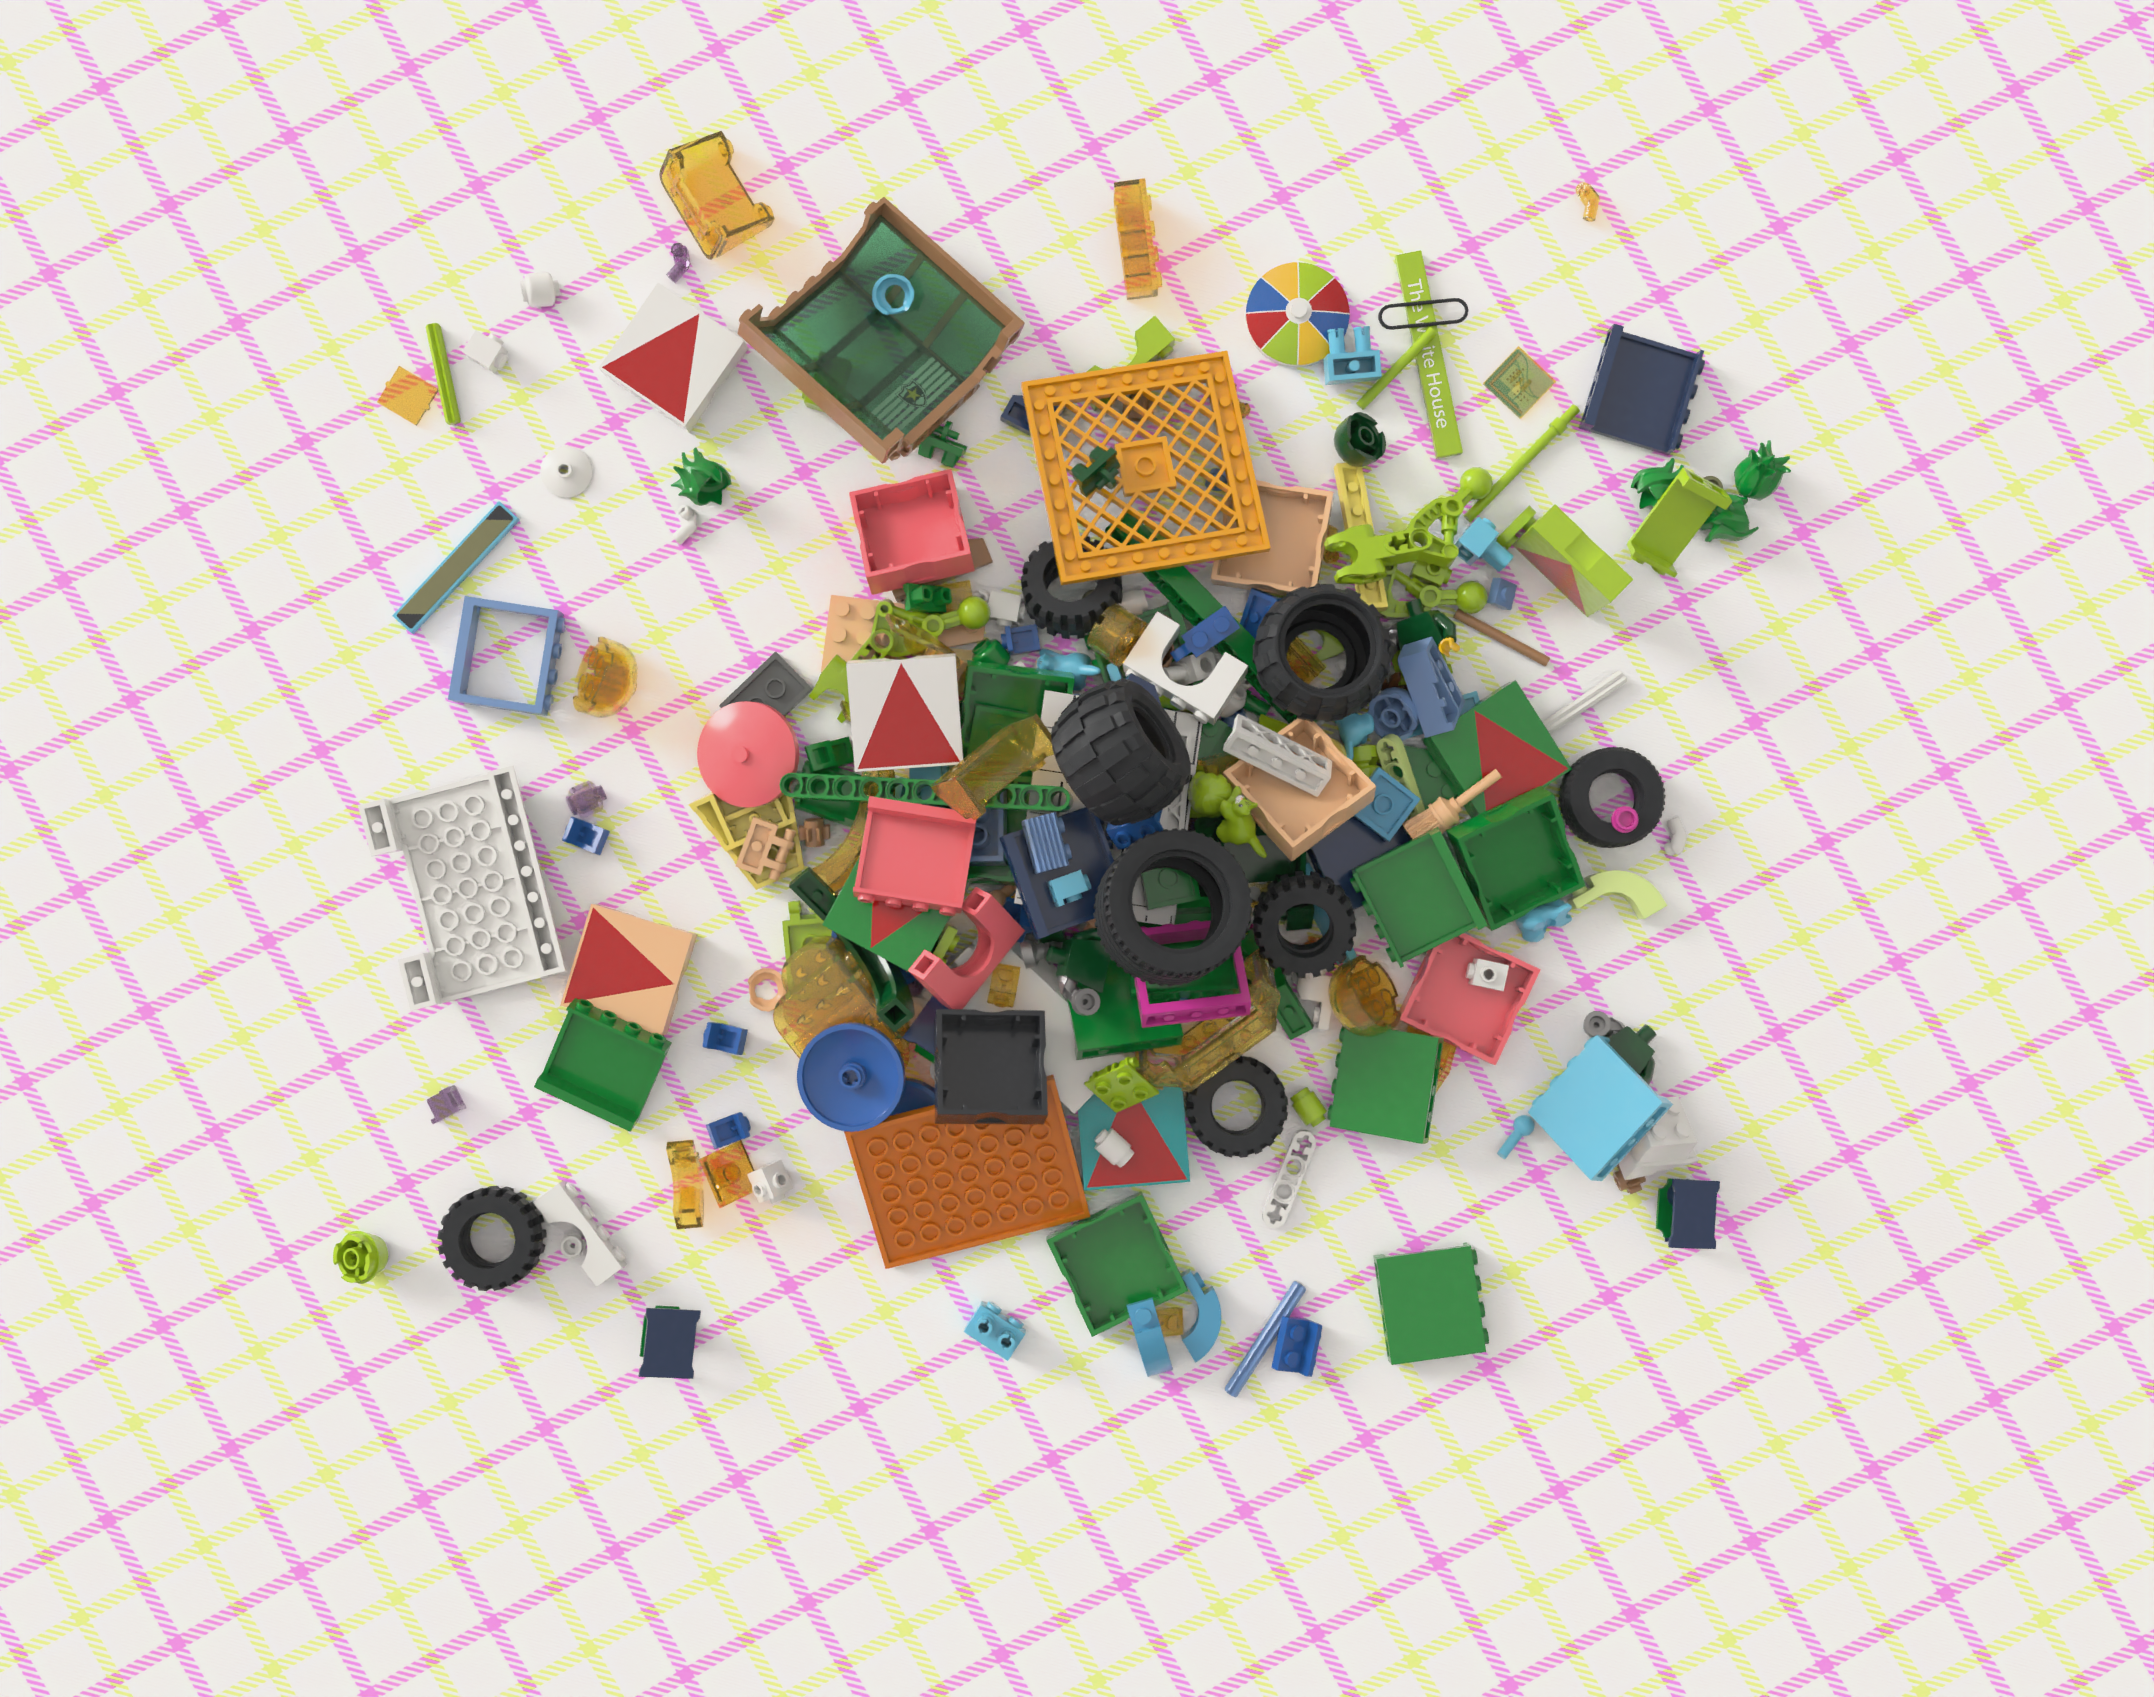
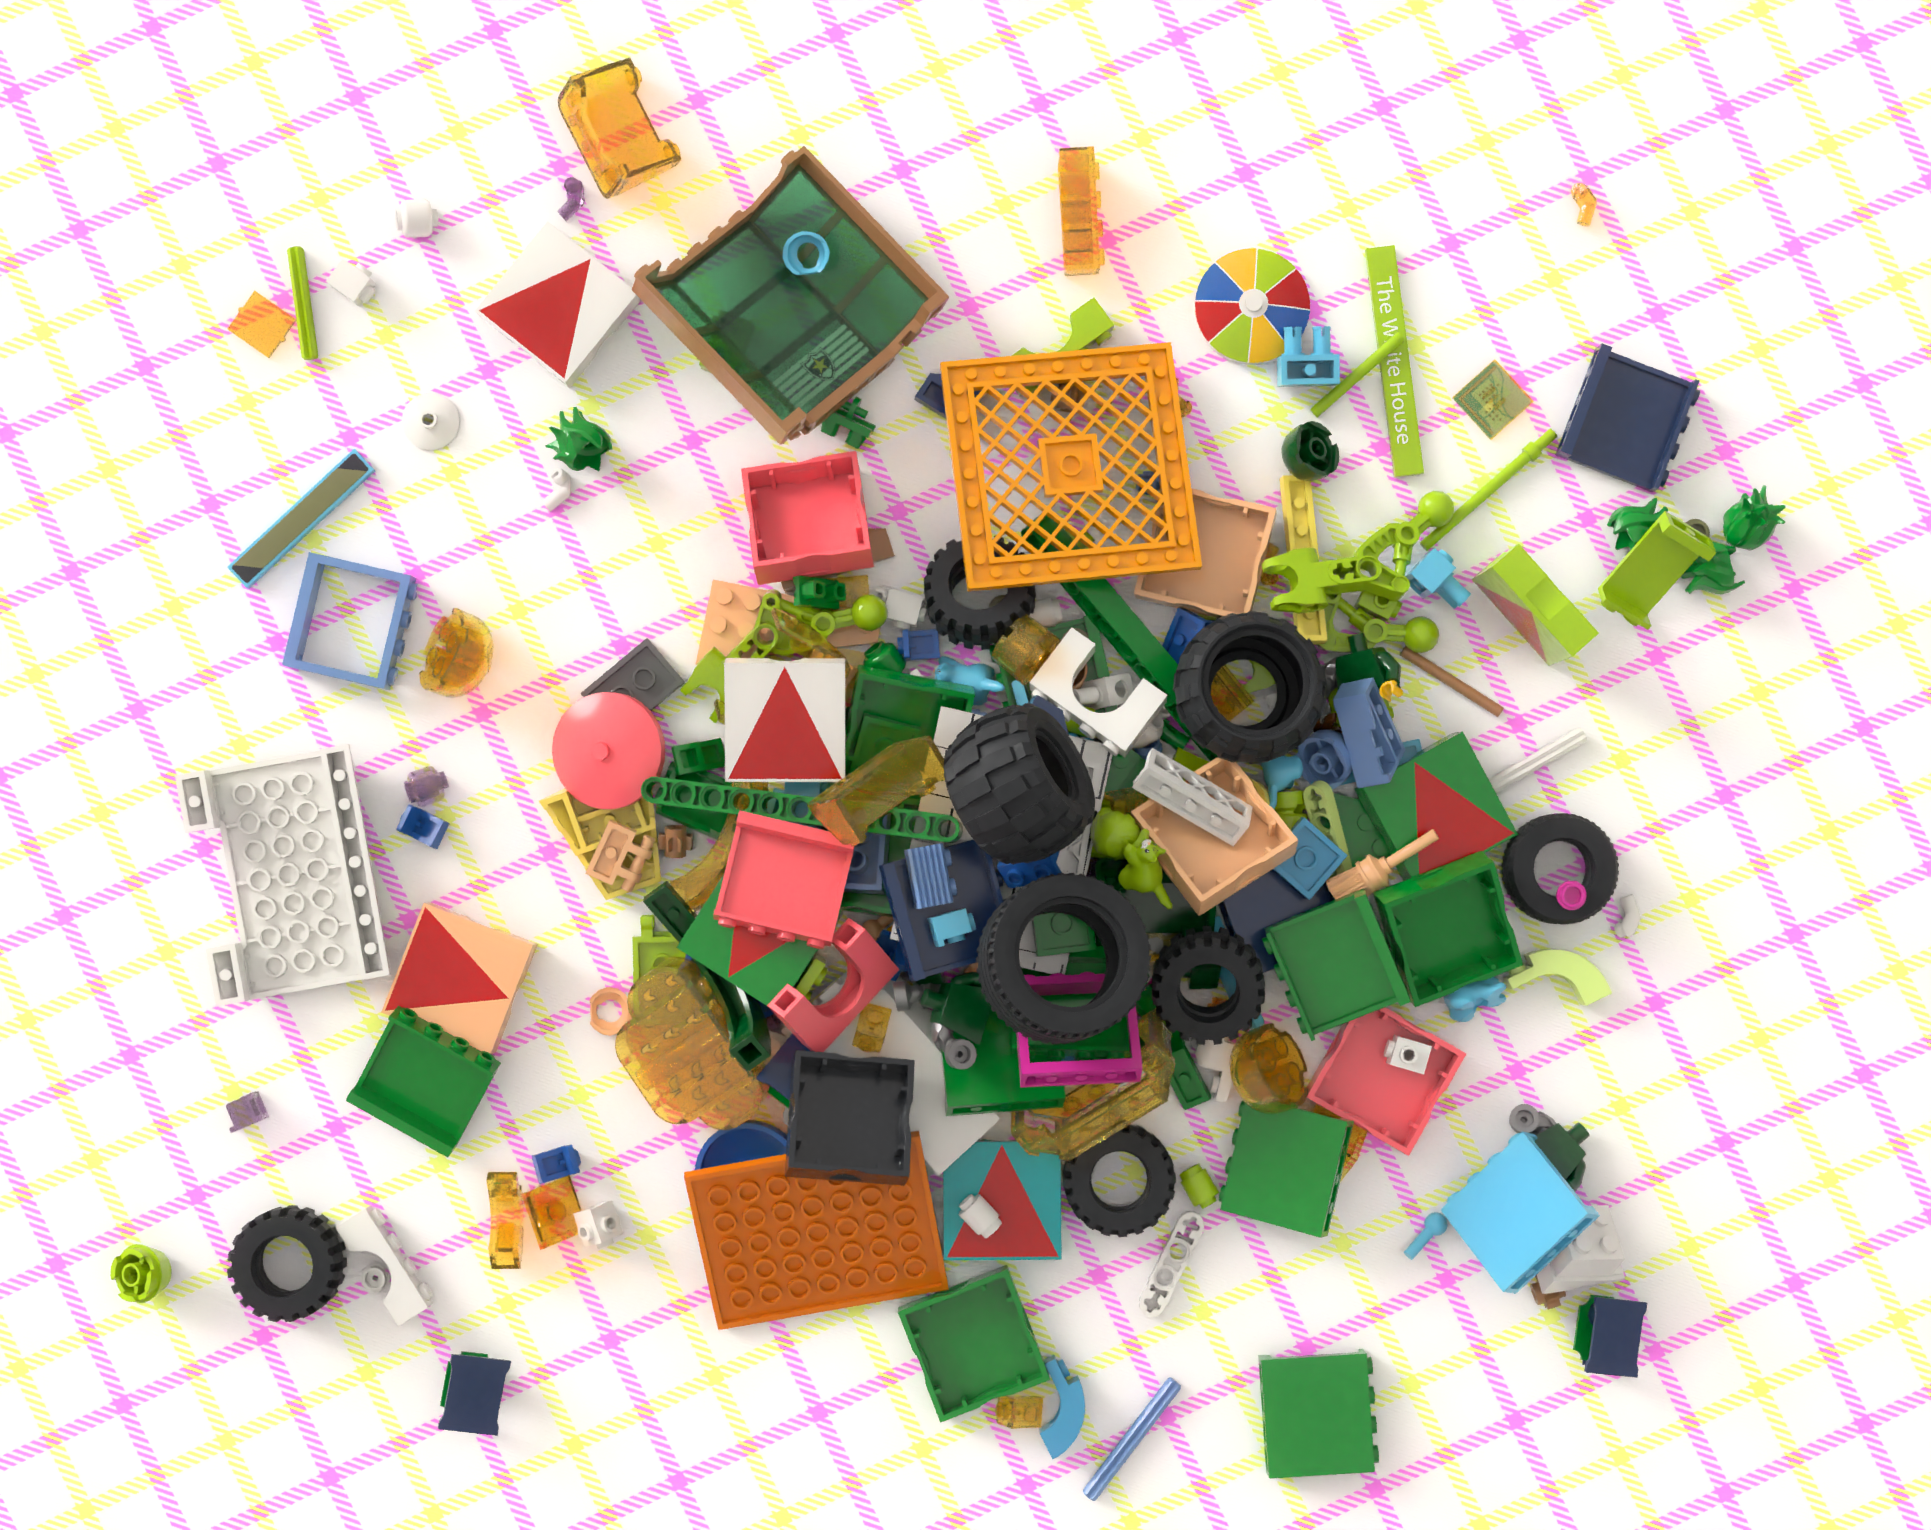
camera: 10 degrees right, 0 degrees up
blue bracket [702,1022,748,1055] -> none
blue dish [797,1022,906,1132] -> none
medium azure brick [963,1301,1026,1361] -> none
dark green hips [1071,446,1120,497] -> none
lime hinge [1084,1056,1159,1113] -> none
dark azure arch [1127,1298,1173,1377] -> none
blue plate [1170,606,1240,662] -> none
blue bracket [1271,1316,1322,1377] -> none
black piece [1378,298,1469,330] -> none
medium blue plate [1487,578,1517,610] -> none
lime plate [1496,505,1537,550] -> none

